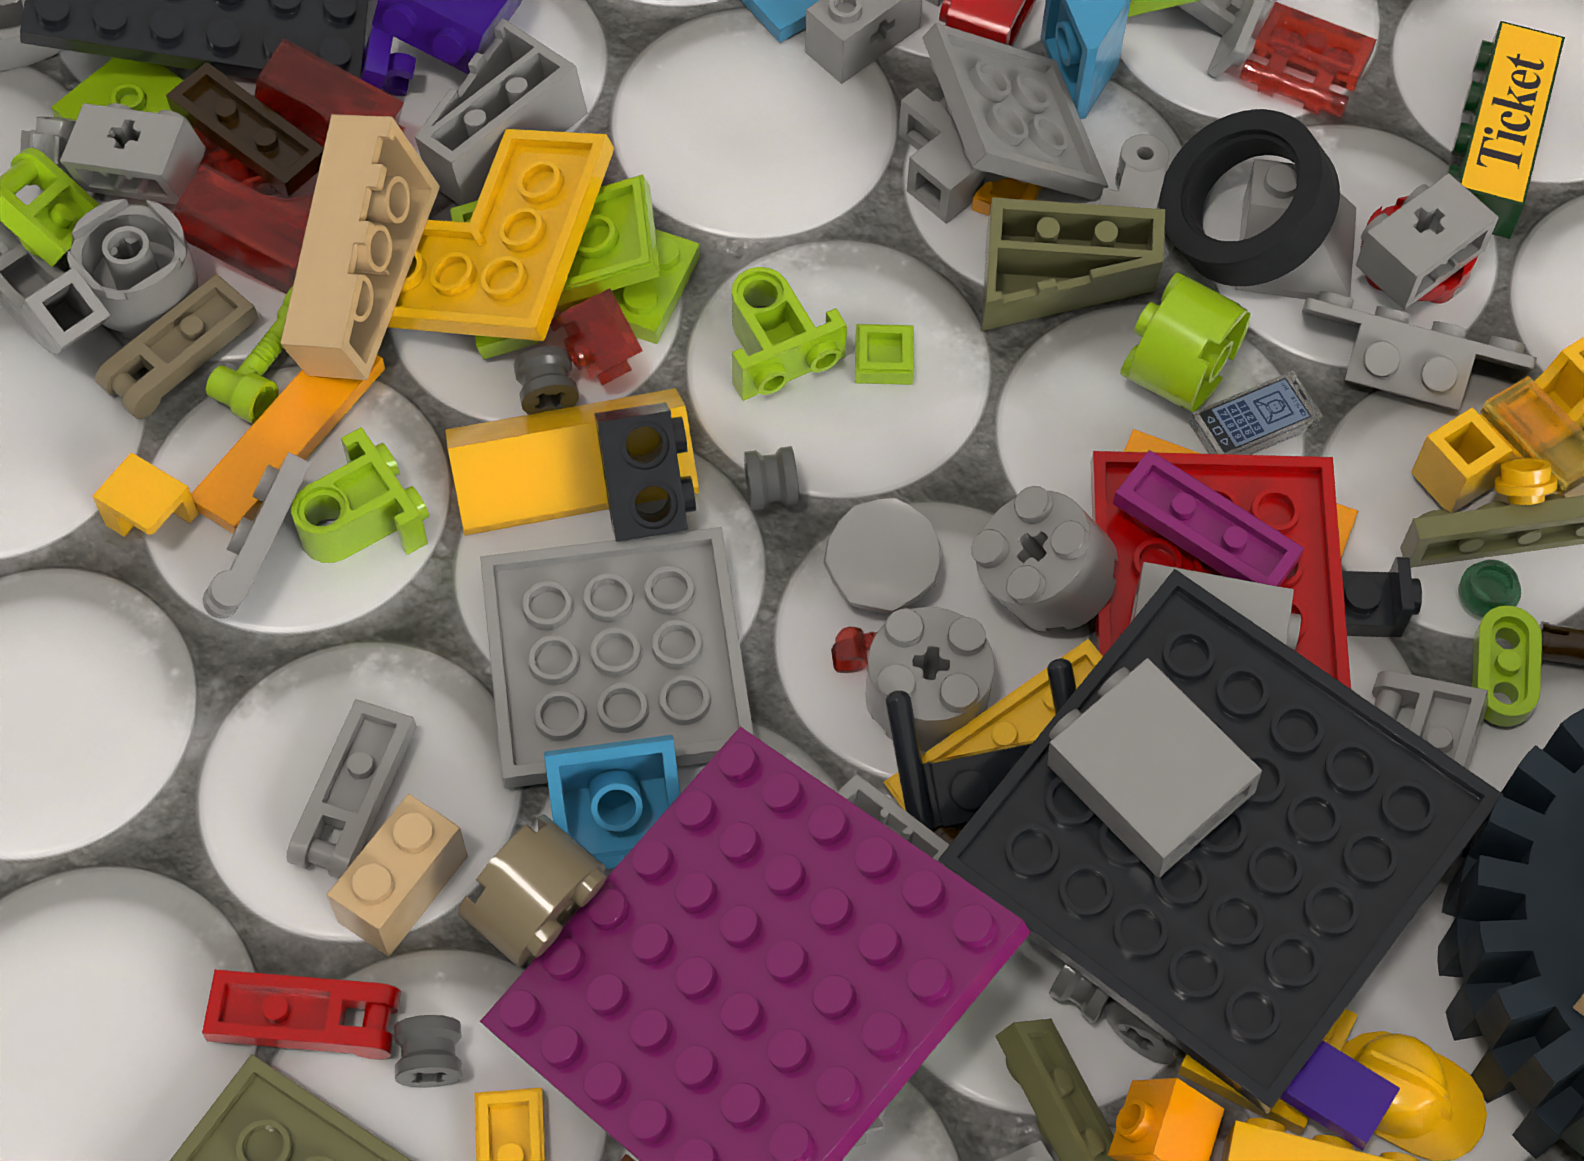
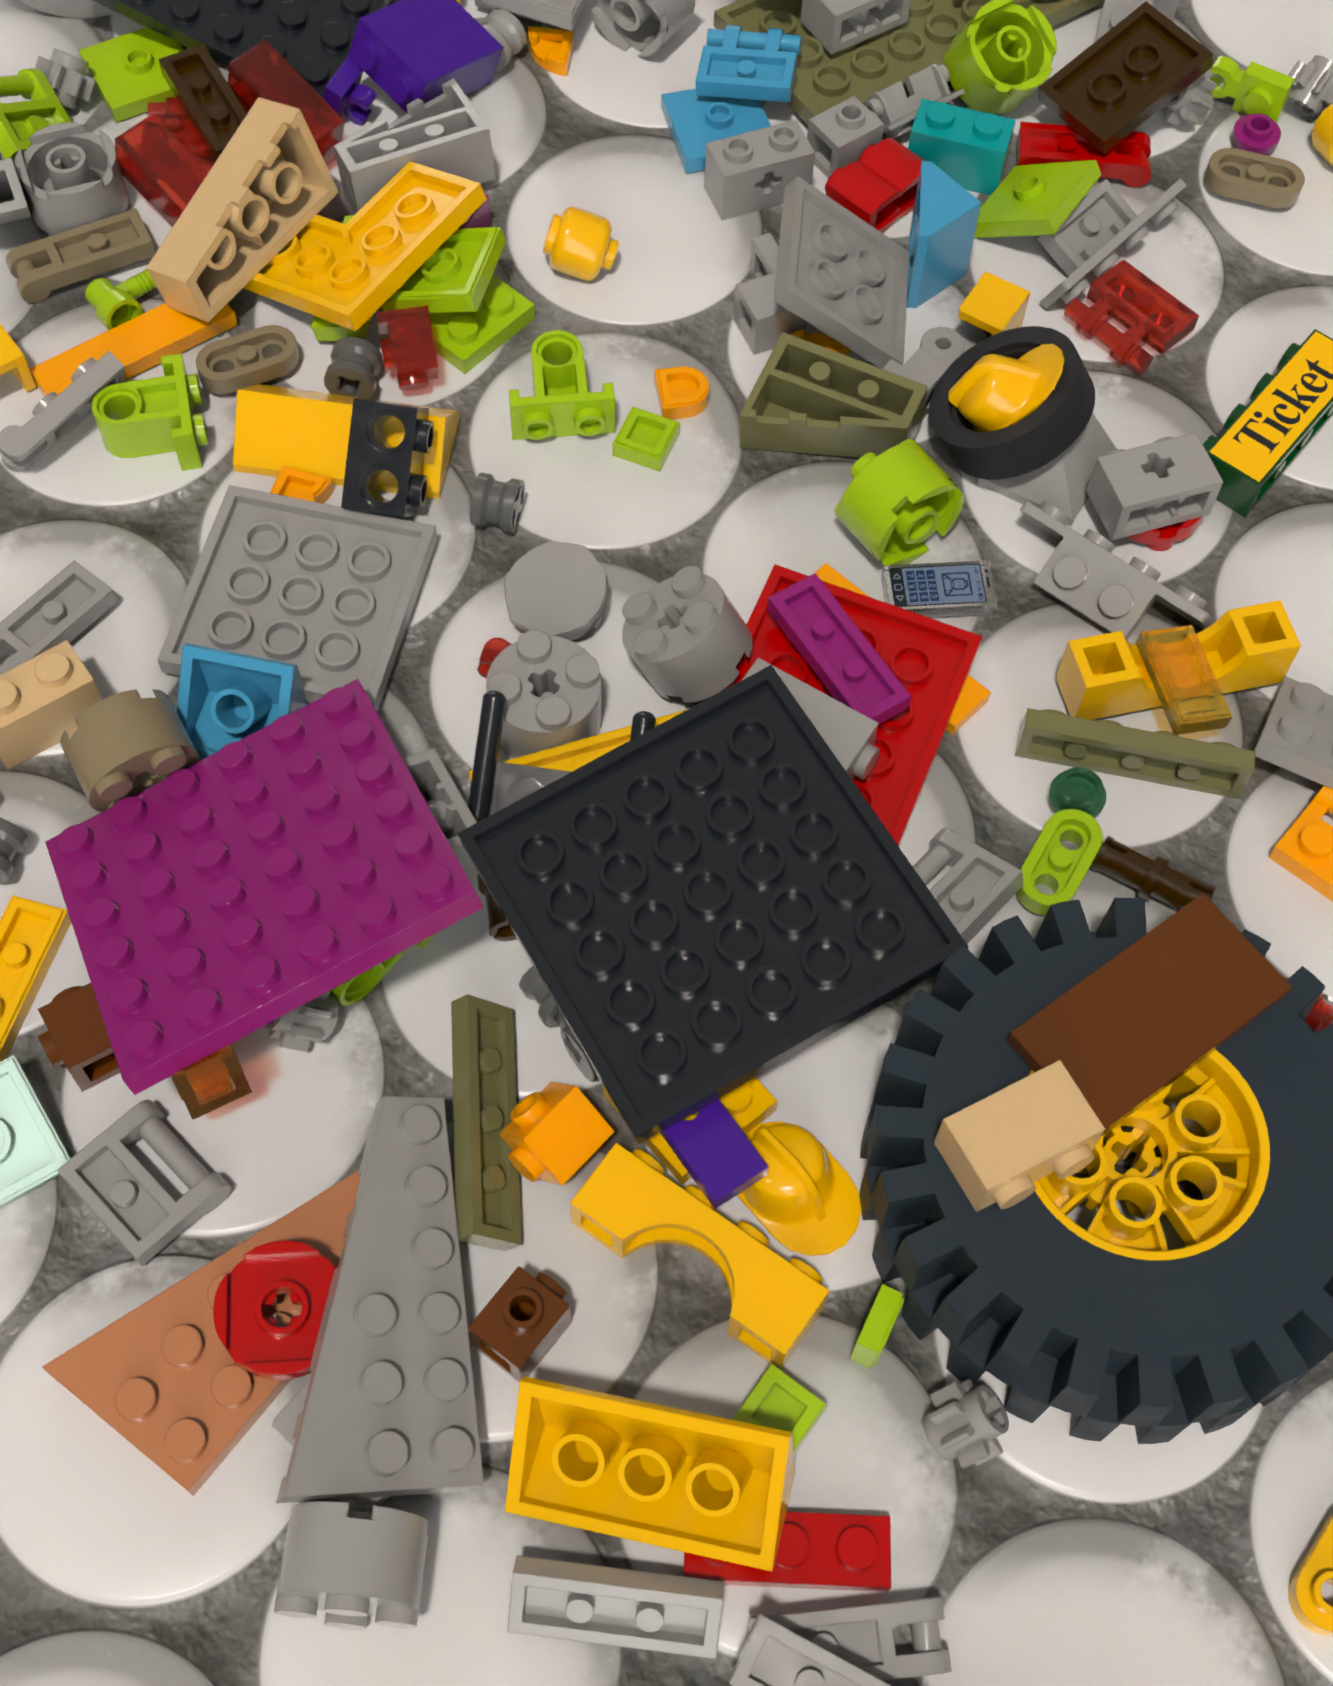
camera: 20 degrees right, 0 degrees up
light grey brick [60,103,206,206] -> none
light grey brick [1047,658,1262,879] -> none
black bracket [1342,557,1422,637] -> none
yellow plate [1494,458,1557,505] -> none
none -> dark tan plate [196,325,299,394]
none -> light orange tile [270,466,334,504]
none -> yellow head [542,207,619,281]
none -> light orange tile [654,366,709,420]
none -> yellow piece [948,344,1064,432]
none -> yellow panel [958,271,1030,336]

